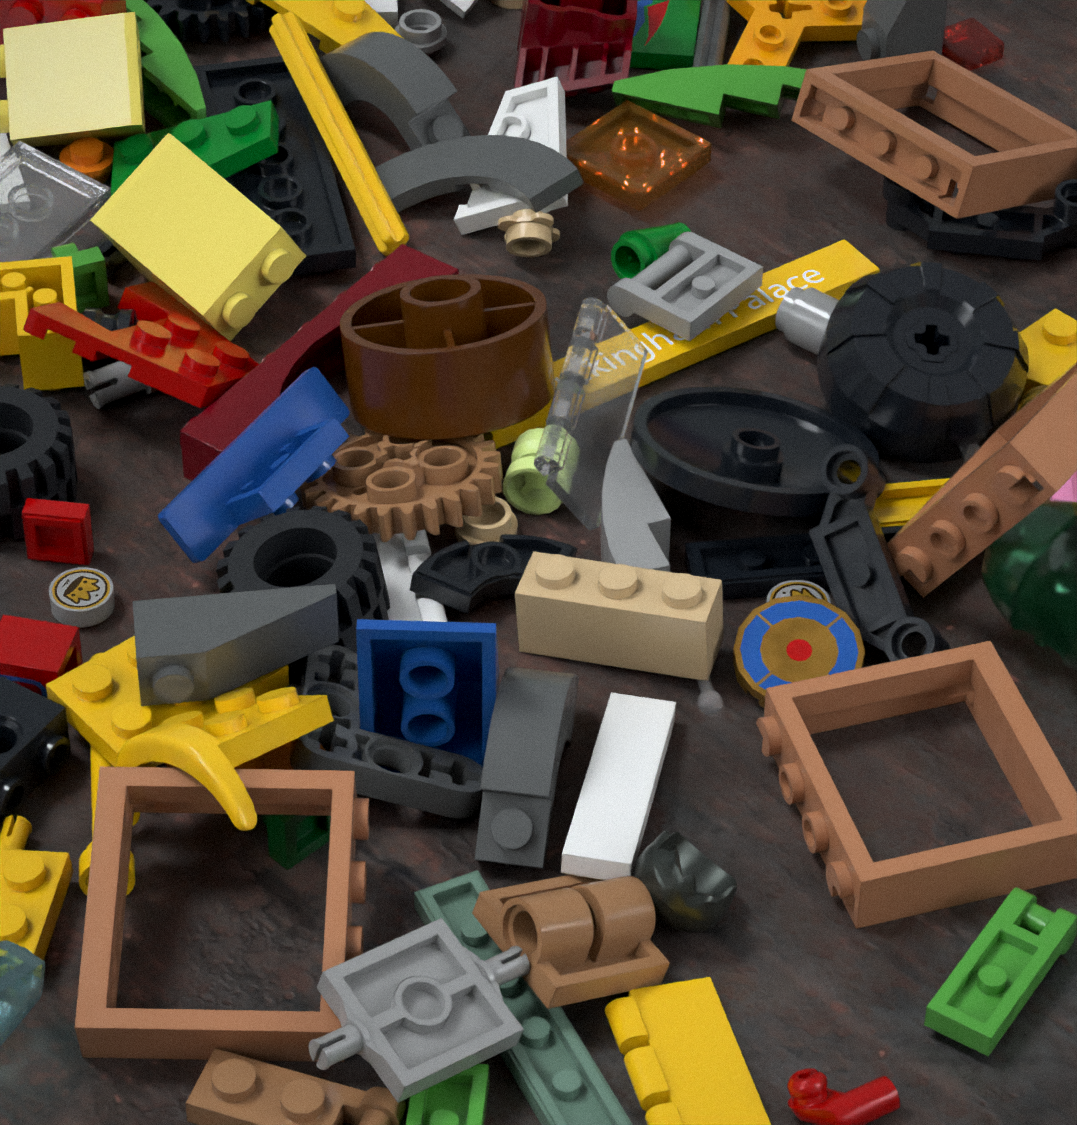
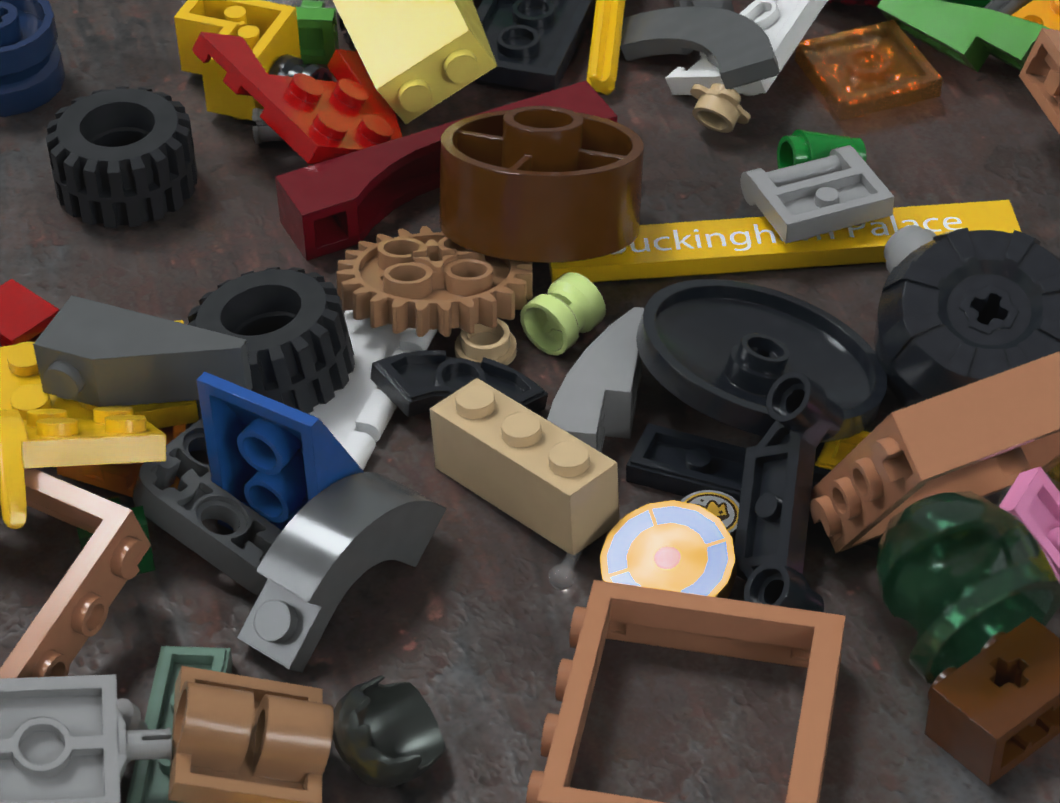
camera: 30 degrees right, 0 degrees up
red tile [22,498,94,565] -> none
light grey tile [49,567,115,628] -> none
blue bracket [158,367,350,563] -> none
clear windscreen [534,297,648,531] -> none
white tile [561,693,676,880] -> none

